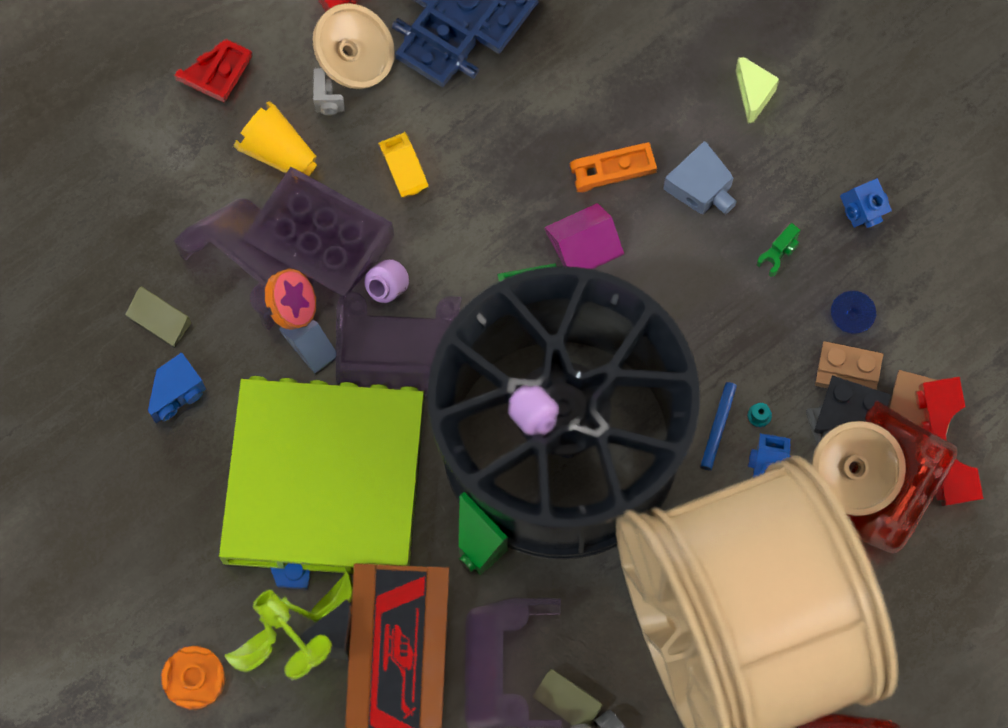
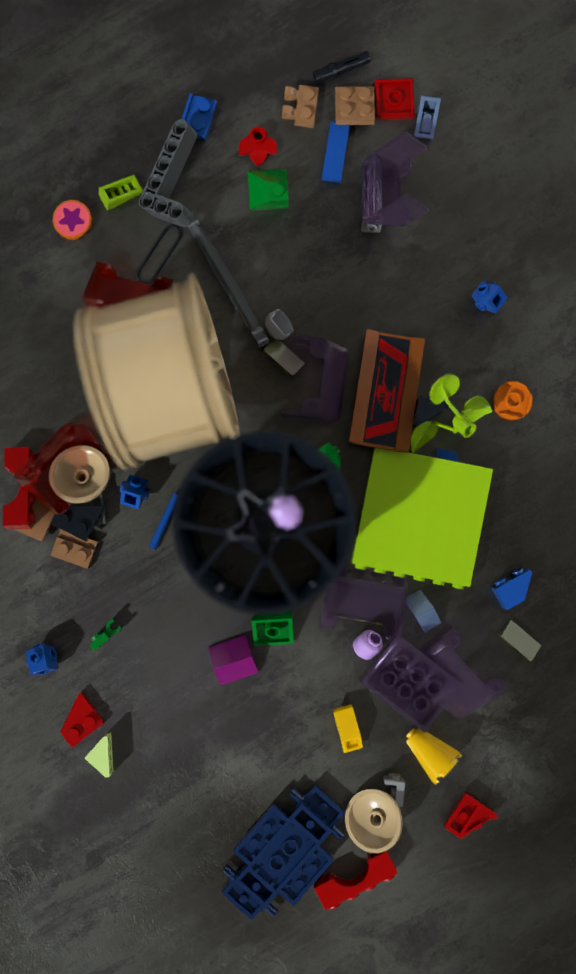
camera: 175 degrees left, 15 degrees up
tile [265,268,316,330] -> none
orange plate [570,142,657,192] -> none
sand blue torso [663,141,737,214] -> none
teal piece [747,403,772,427] -> none
clear blue piece [831,291,876,334] -> none
none -> red wing [60,692,105,748]

